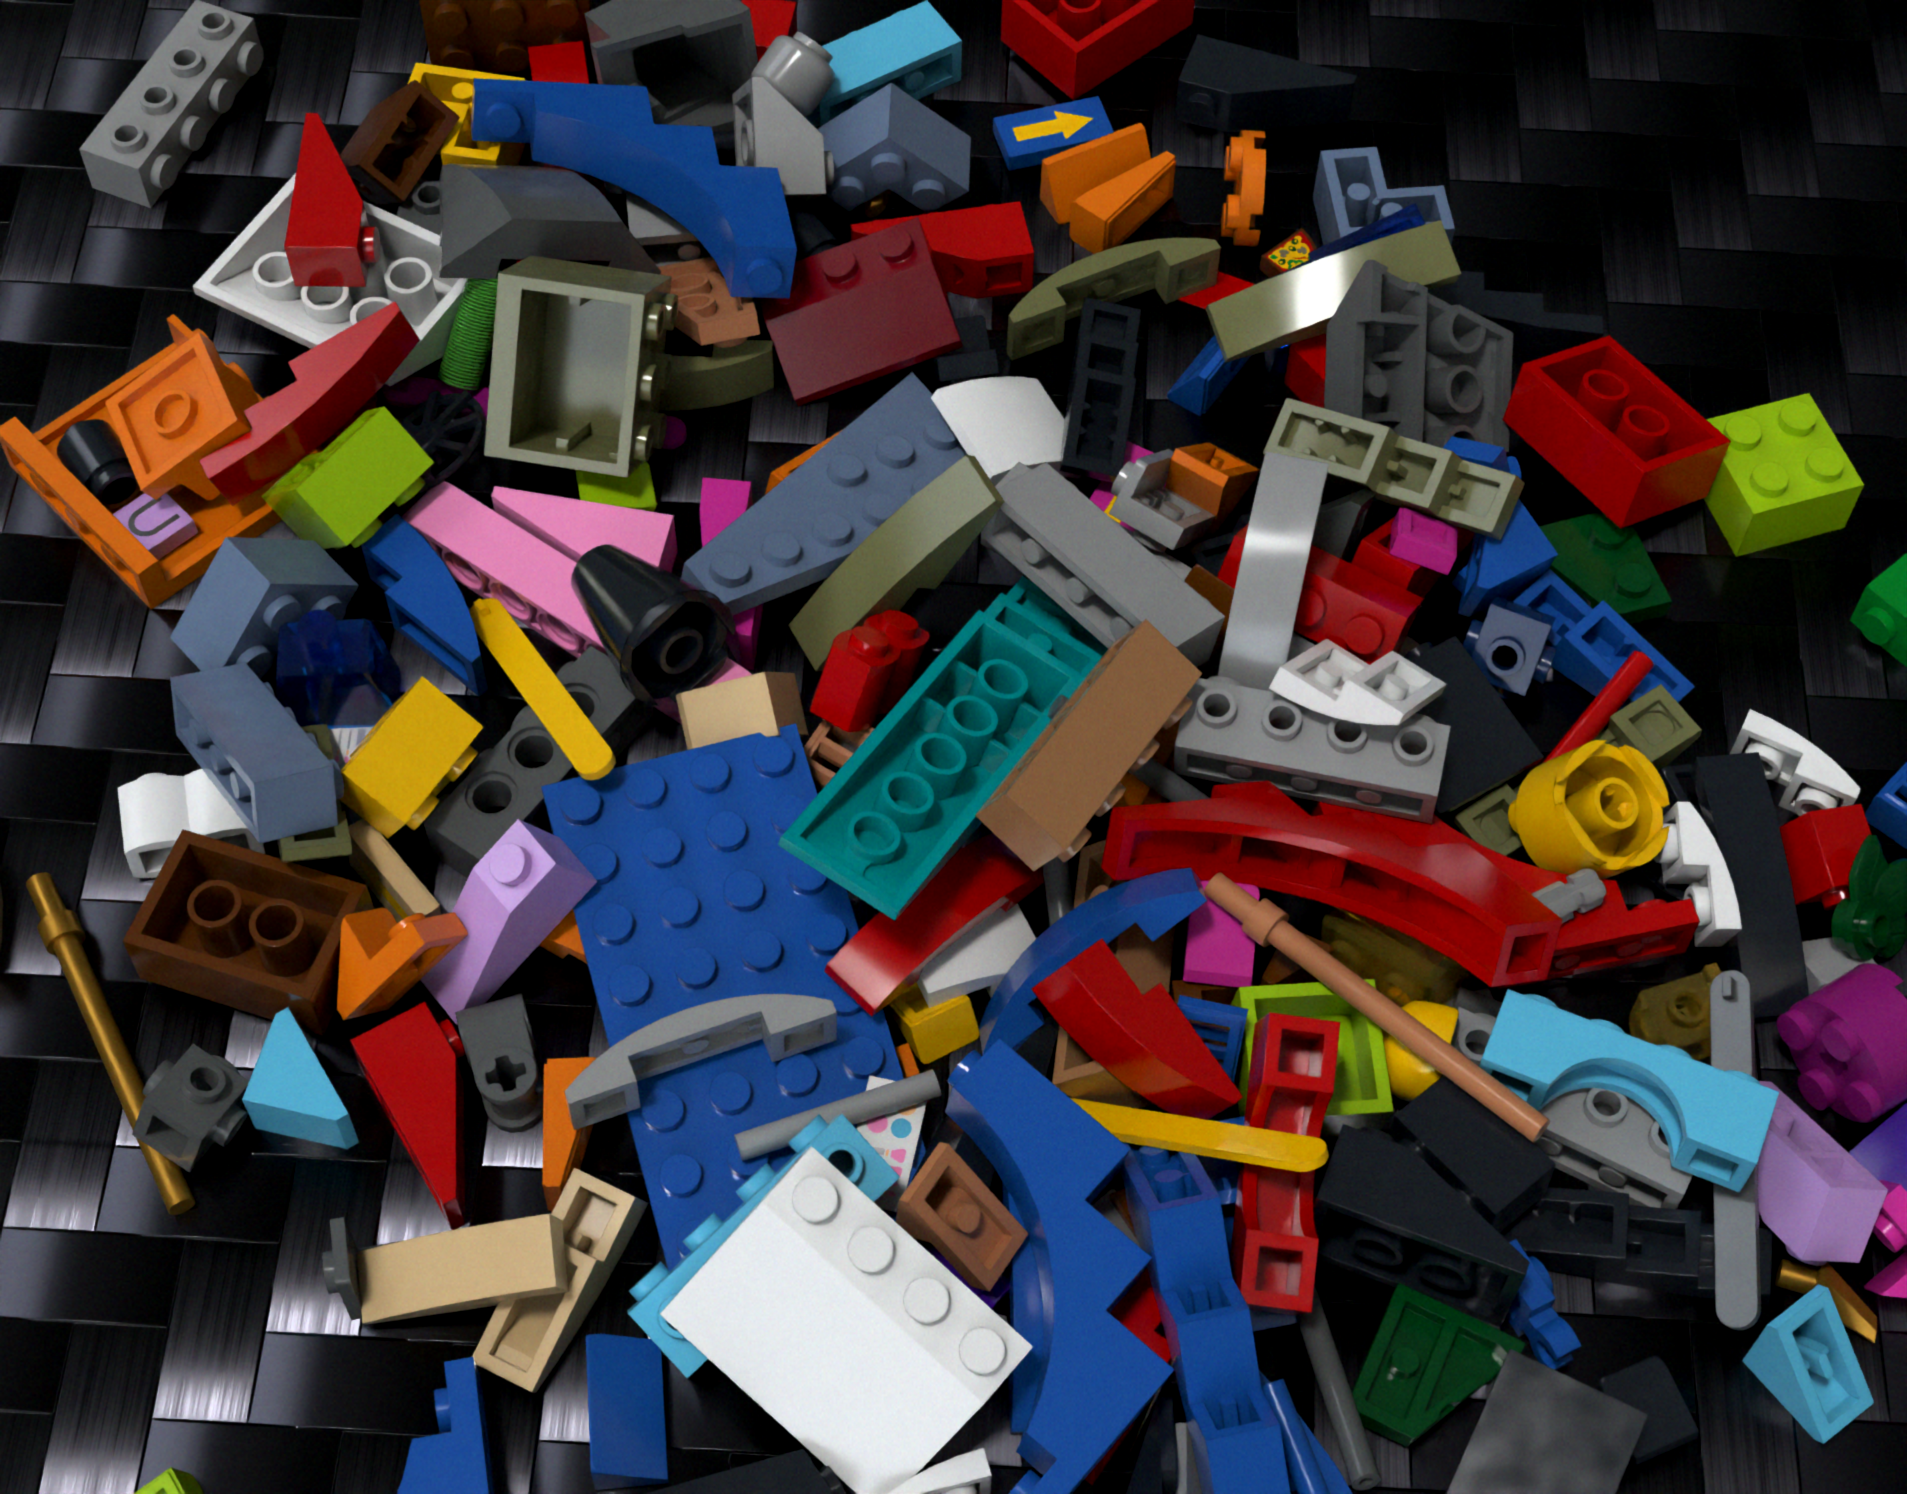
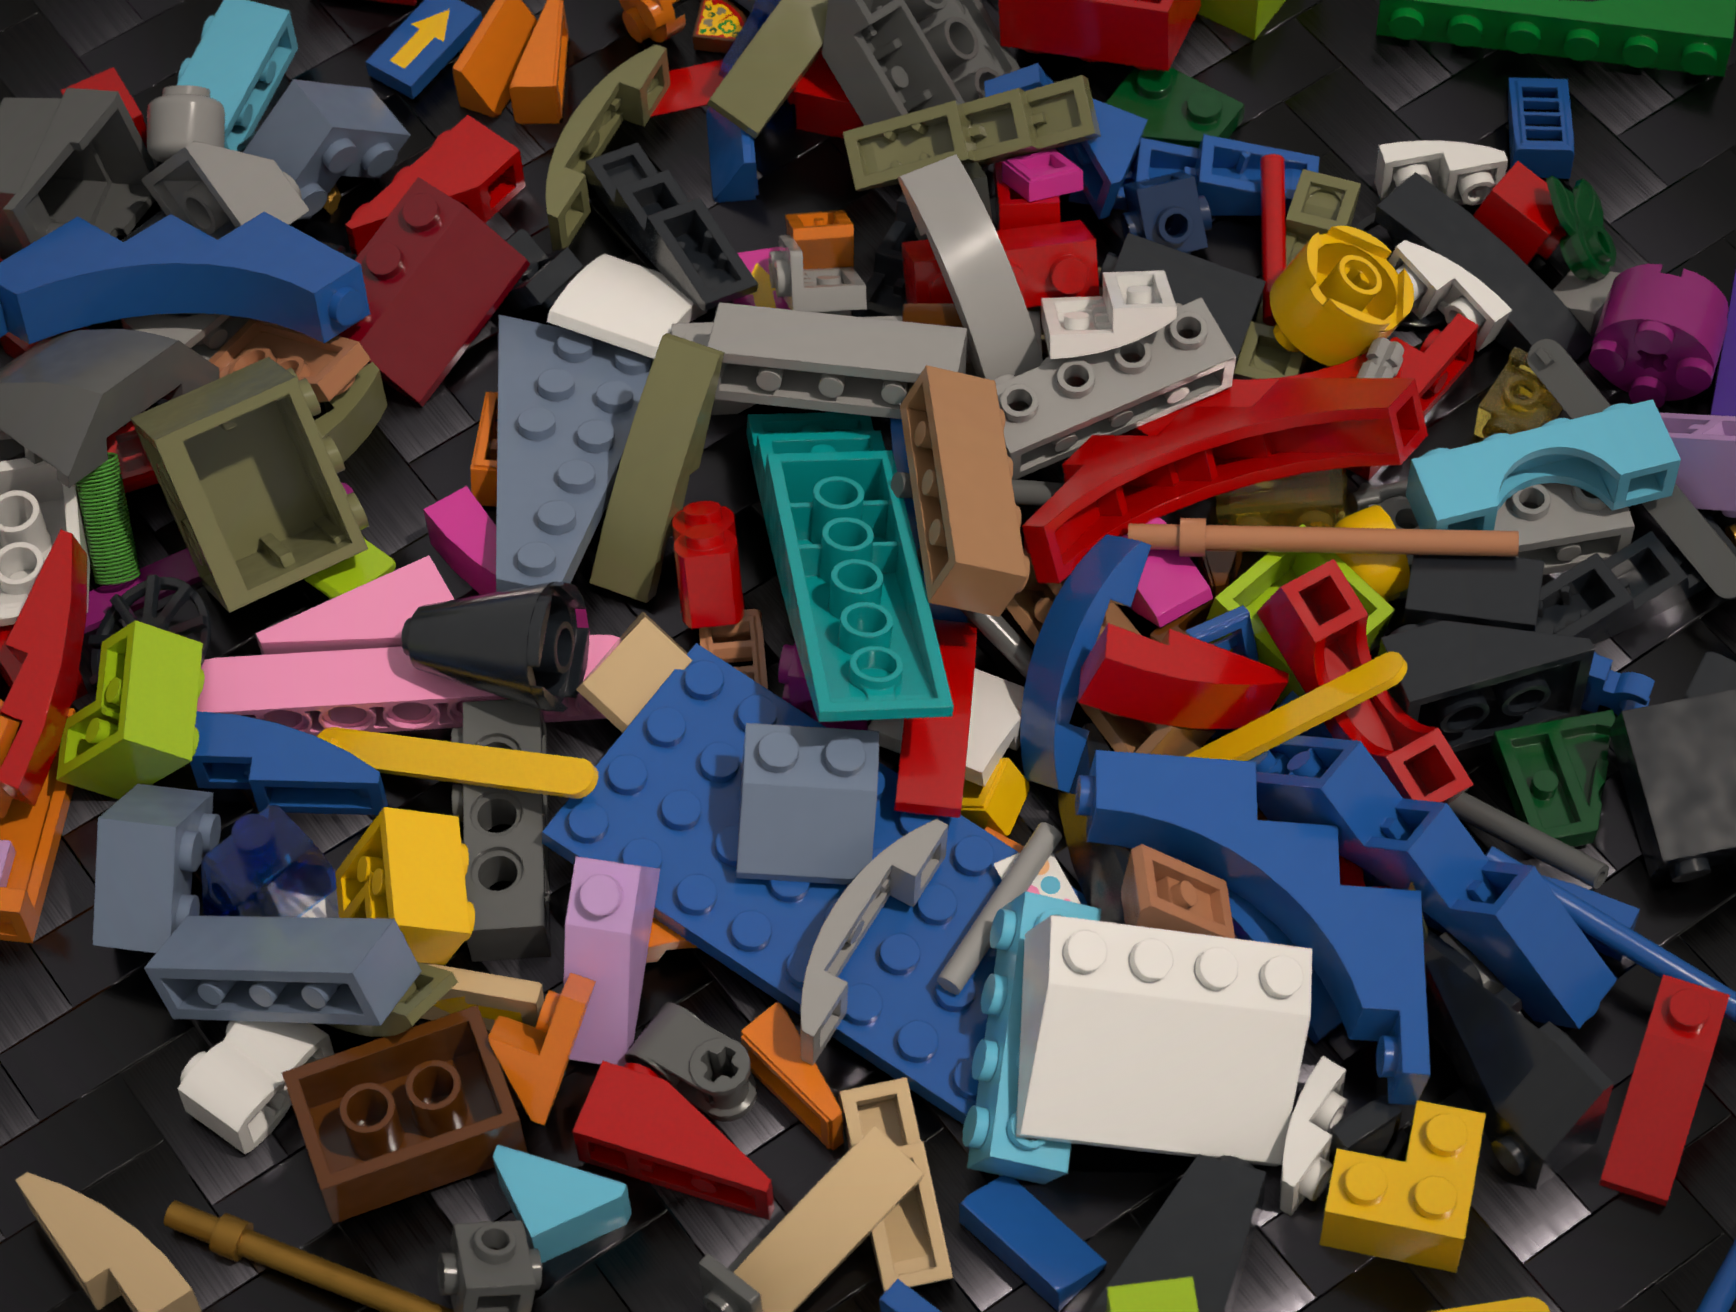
camera: 35 degrees left, 0 degrees up
none -> sand blue slope [736,723,879,885]

